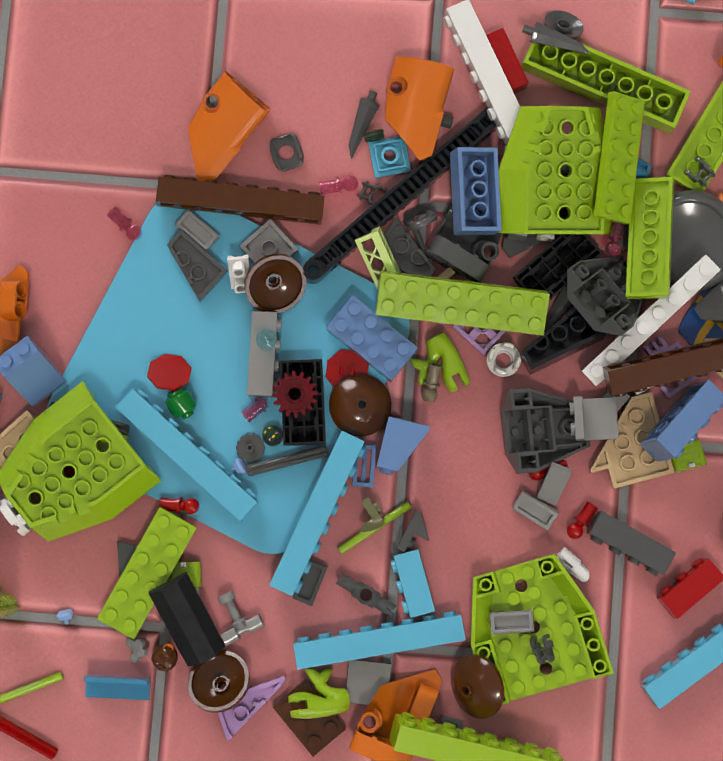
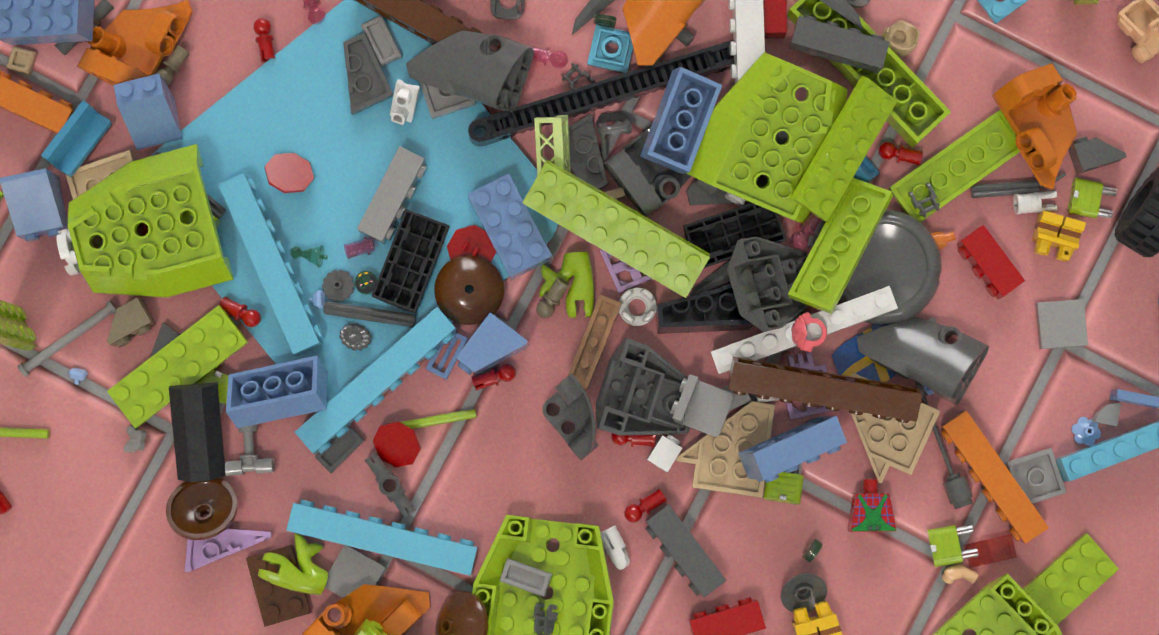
camera: 25 degrees right, 0 degrees up
dark azure panel [84,675,151,700] -> none
reddish brown animal [151,643,178,671] -> none
green head [165,387,197,420] -> none
reddish brown dish [244,254,306,313] -> none
clear light blue tile [256,329,277,351] -> none
dark red gear [271,371,318,418] -> none
olive plate [359,497,385,532] -> none
medium azure brick [391,549,435,618] -> none
dark grey slope [397,511,429,552] -> none
light grey tile [512,490,559,531] -> none
light grey tile [536,462,572,506] -> none
none -> light grey bar [17,301,117,377]
none -> dark tan slope [107,298,156,348]
none -> dark tan pin [155,45,190,86]
none -> medium blue brick [226,355,328,428]
none -> red pin [253,18,276,62]
none -> clear green piece [290,245,328,268]
none -> dark grey piece [339,323,371,351]
none -> red piece [373,421,421,468]
none -> dark grey panel [406,30,534,112]
none -> red pin [471,364,516,391]
none -> dark grey panel [542,373,599,461]
none -> medium nougat plate [567,295,622,390]
none -> white brick [647,434,682,472]
none -> dark grey brick [789,15,890,74]
none -> coral piece [791,312,827,353]
none -> red pin [878,142,923,166]
none -> tan hair [881,20,920,58]

